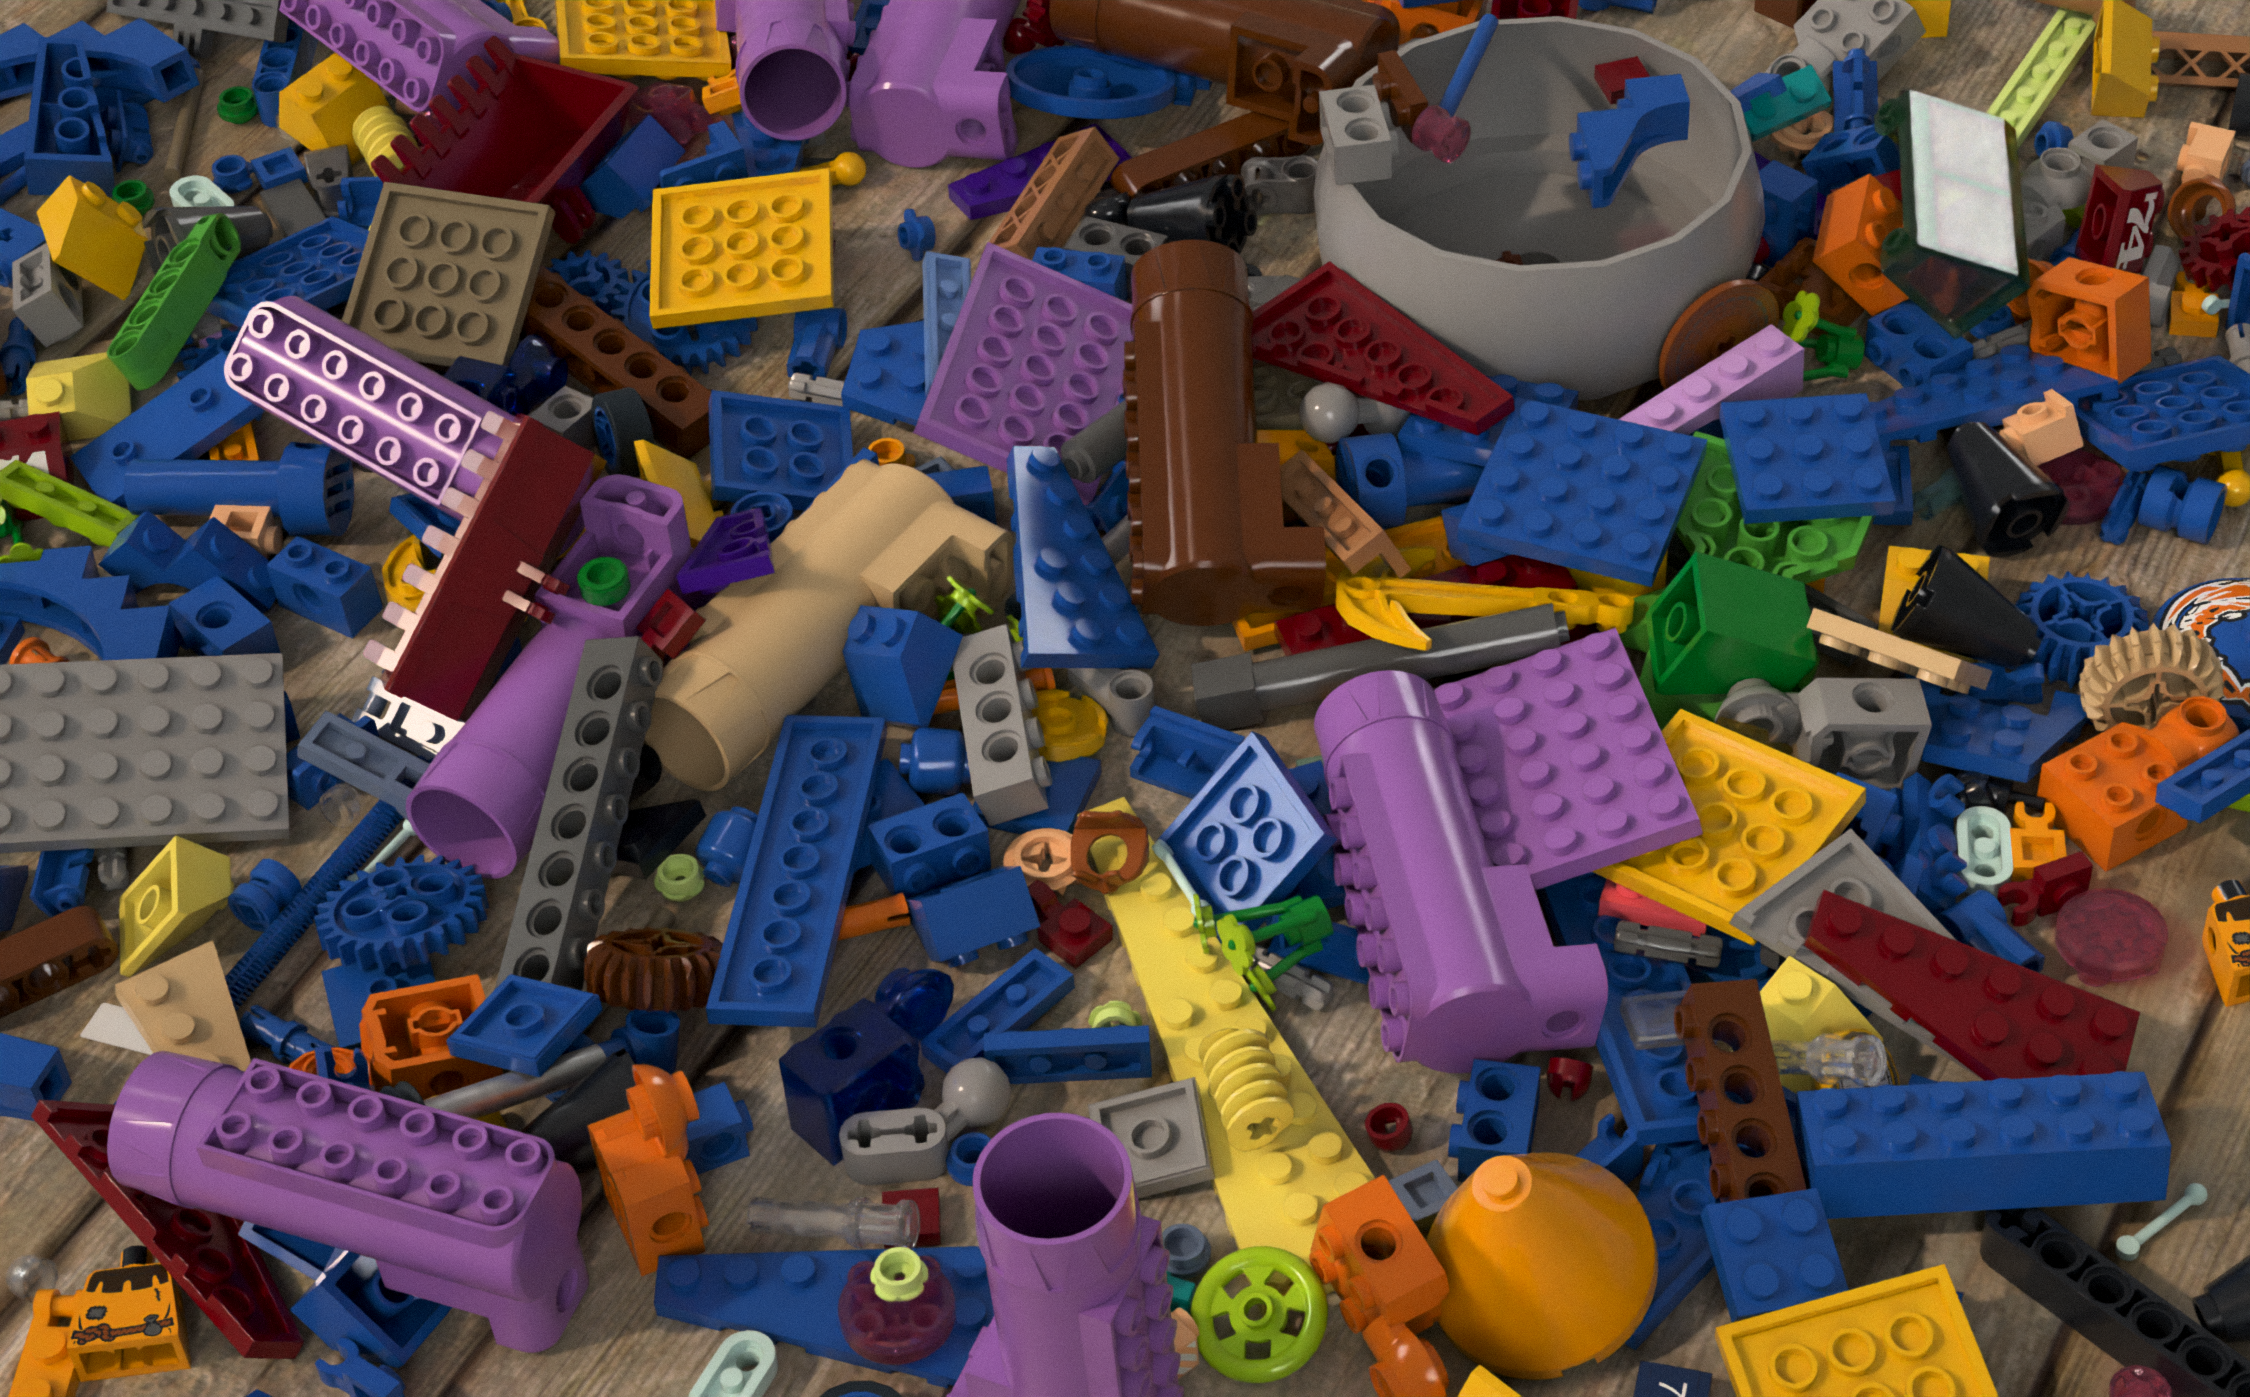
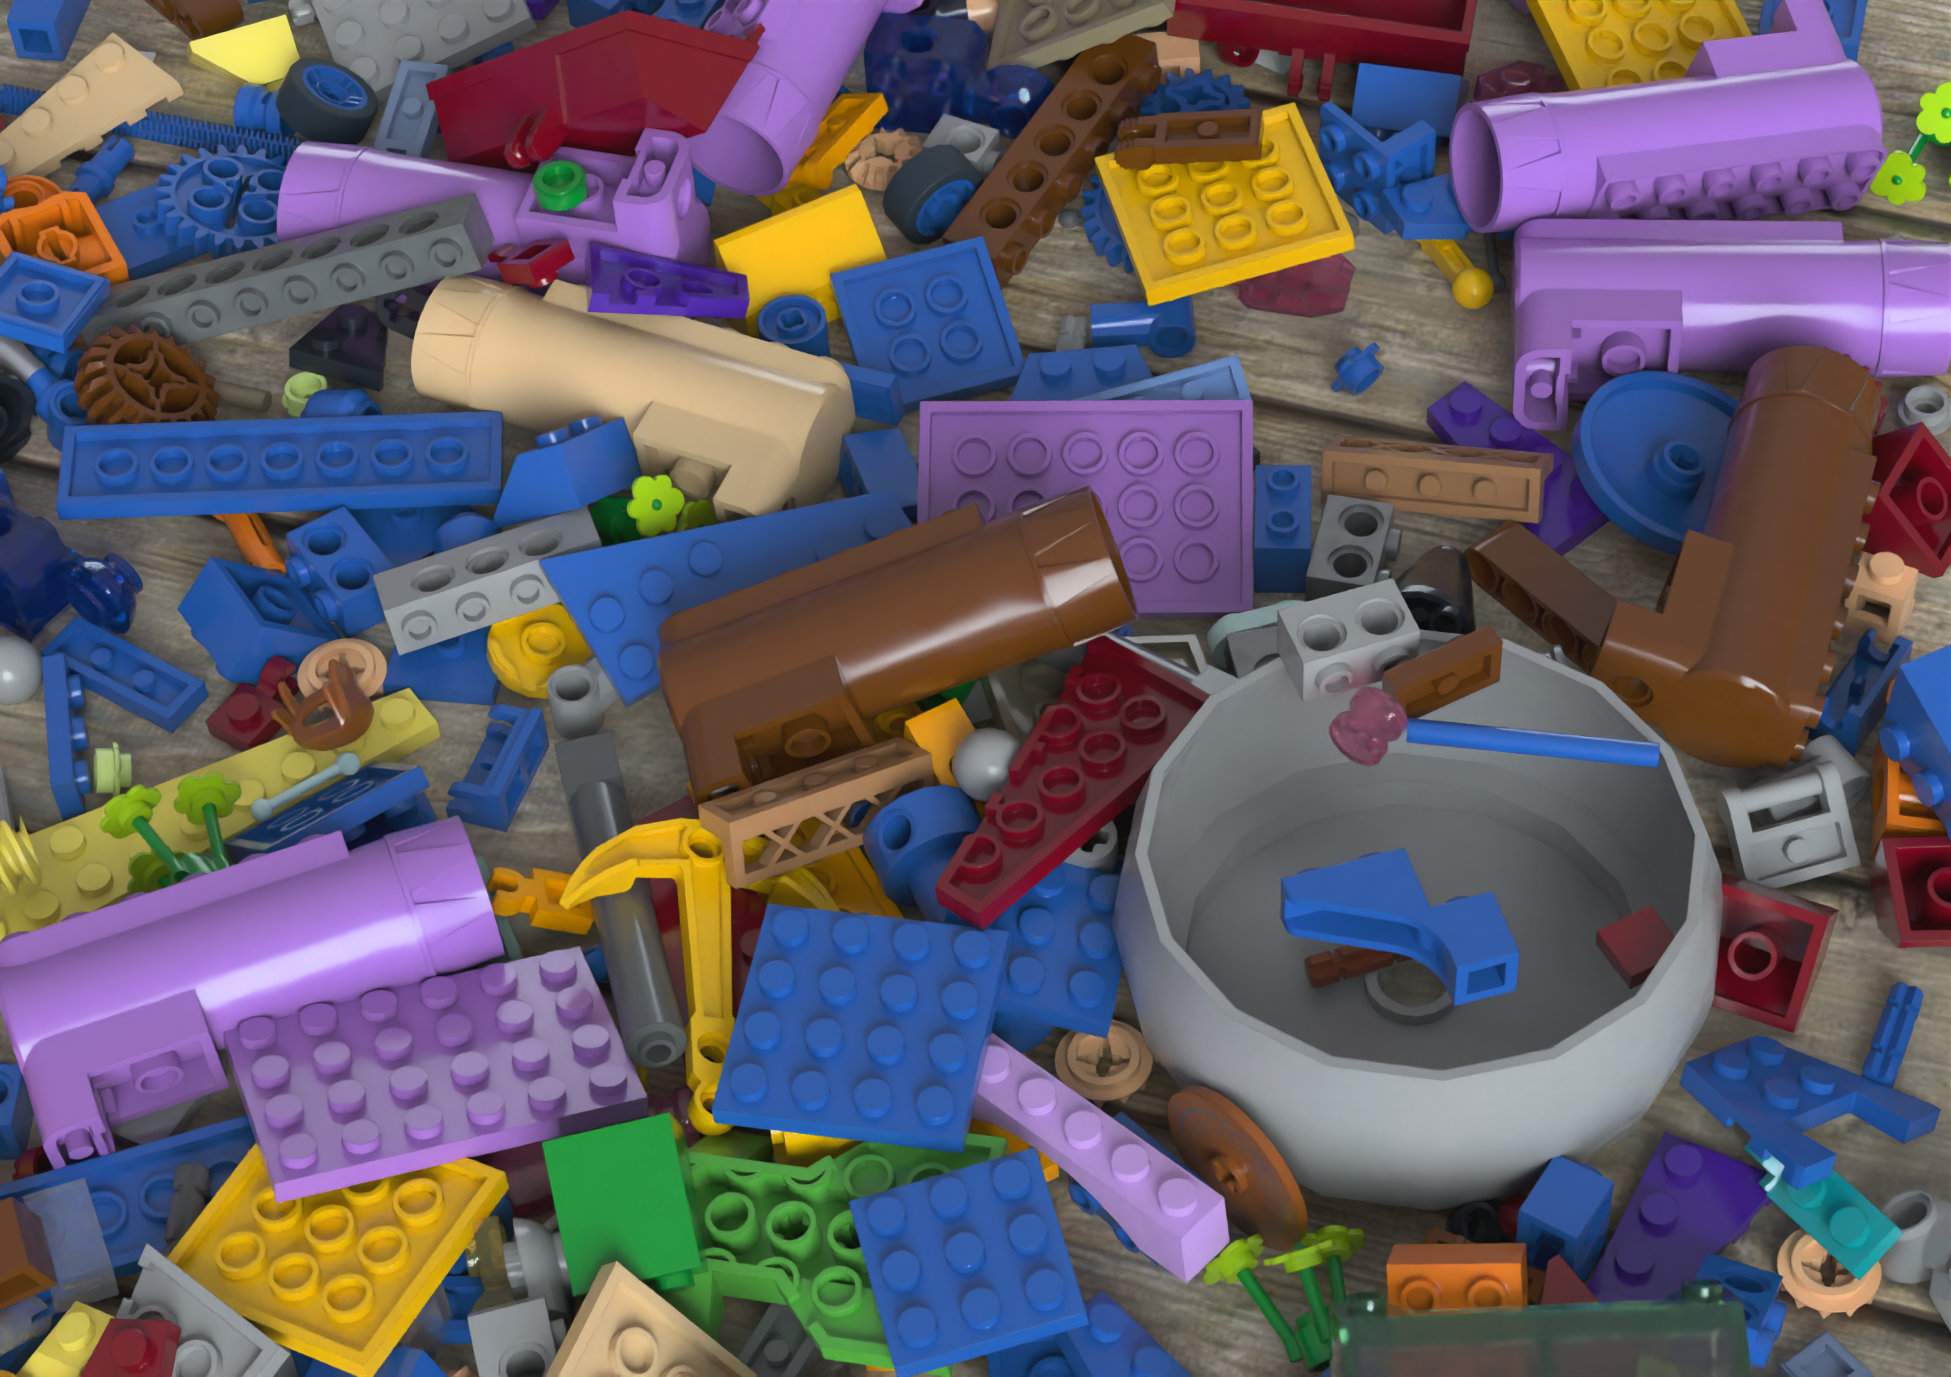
camera: 80 degrees right, 5 degrees up
black piece [1085,182,1131,225] -> none
blue hinge [1833,48,1879,132] -> none
none -> black wheel [275,57,378,145]
none -> reddish brown hinge [1114,109,1264,171]

